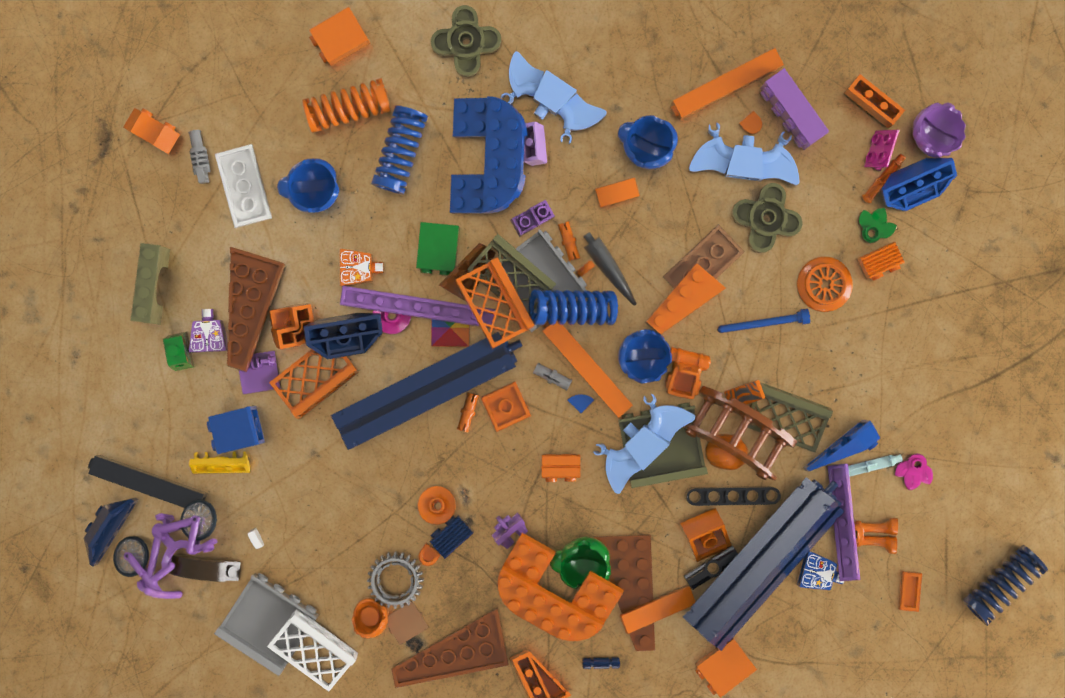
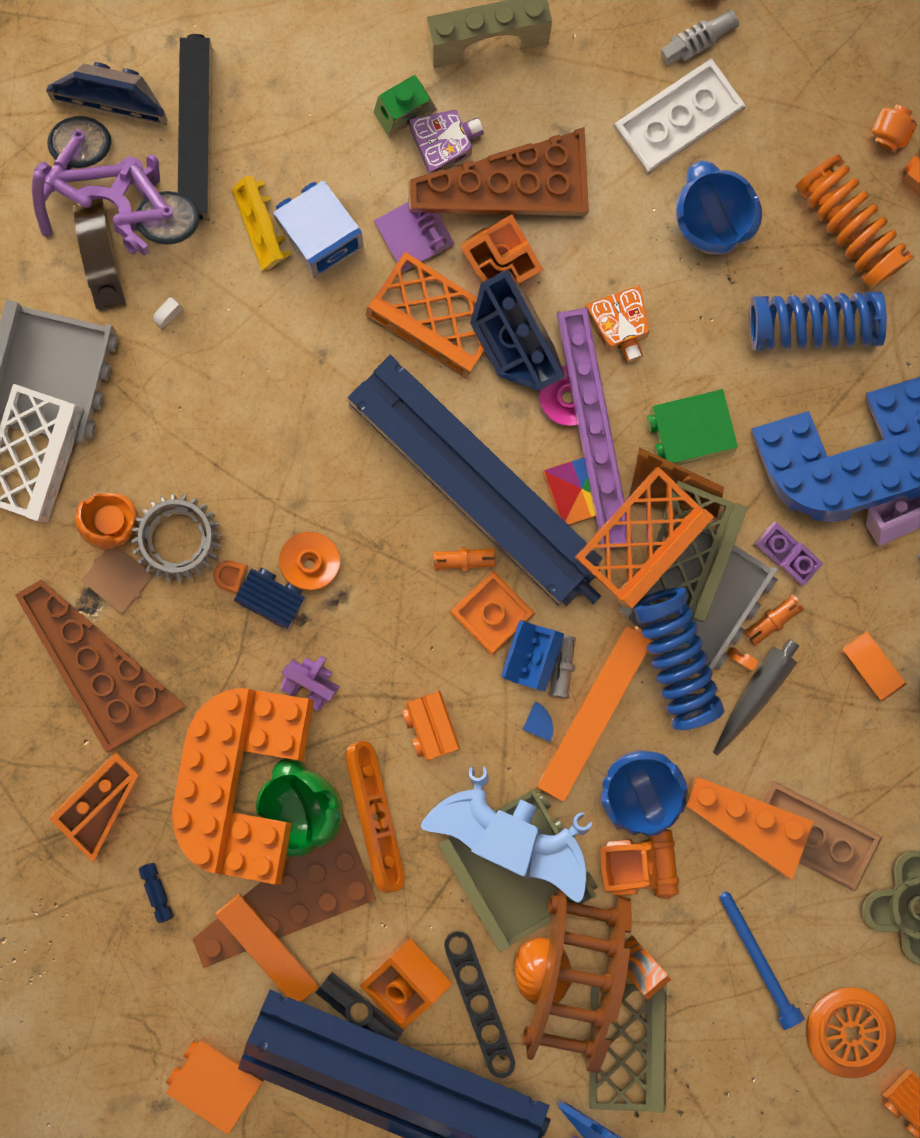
camera: 70 degrees right, 5 degrees down
none -> orange piece [345,741,405,893]
none -> blue bracket [501,620,564,692]
none -> orange head [872,104,917,152]

